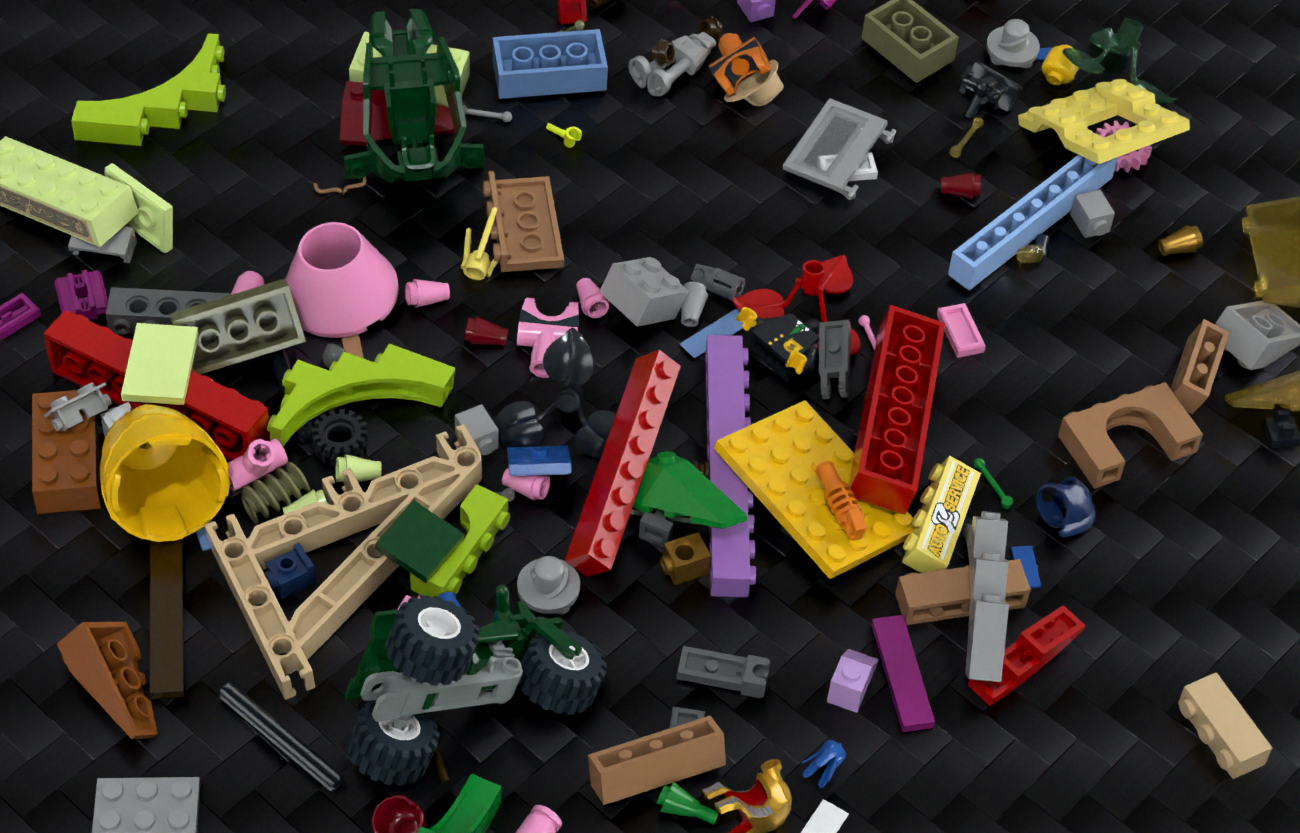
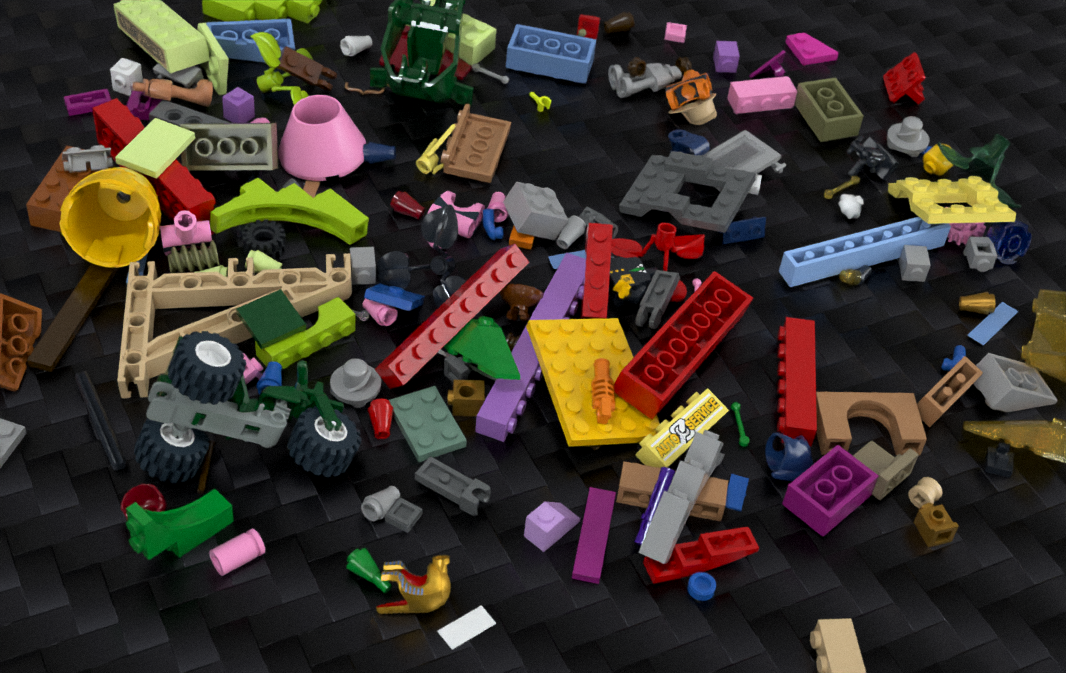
camera: 20 degrees right, 5 degrees down
dark blue brick [264,543,316,599] -> none
bright pink cone [405,279,450,308] -> none
medium nougat brick [588,716,726,805] -> none
blue piece [801,740,846,789] -> none
bright pink tile [937,303,986,358] -> none
dark red cone [941,172,981,200] -> none
none -> white brick [110,58,143,96]
none -> nougat piece [133,79,213,107]
none -> medium blue wedge [206,19,295,63]
none -> medium lavender brick [222,87,255,123]
none -> lime plant [250,32,313,105]
none -> reddish brown hinge [277,46,337,91]
none -> white cone [340,36,372,56]
none -> light grey cone [361,486,400,521]
none -> dark blue cone [363,142,396,164]
none -> red cone [368,399,394,439]
none -> sand green plate [389,386,467,462]
none -> blue arm [483,208,503,240]
none -> reddish brown hair [500,284,544,322]
none -> orange tile [509,226,535,250]
none -> red arch [580,223,613,319]
none -> dark grey piece [619,151,756,233]
none -> dark purple pin [634,467,676,546]
none -> dark blue piece [668,130,710,156]
none -> blue tile [687,572,716,601]
none -> dark blue hinge [718,216,766,244]
none -> bright pink brick [727,76,797,114]
none -> red brick [777,317,817,446]
none -> magenta brick [782,445,879,537]
none -> white piece [838,194,863,219]
none -> dark tan bracket [853,441,919,500]
none -> tan wheel [908,477,943,509]
none -> pearl gold brick [914,503,959,547]
none -> blue arm [941,345,966,371]
none -> light grey brick [963,236,997,272]
none -> medium blue piece [968,302,1018,345]
none -> clear blue cylinder [986,219,1032,265]

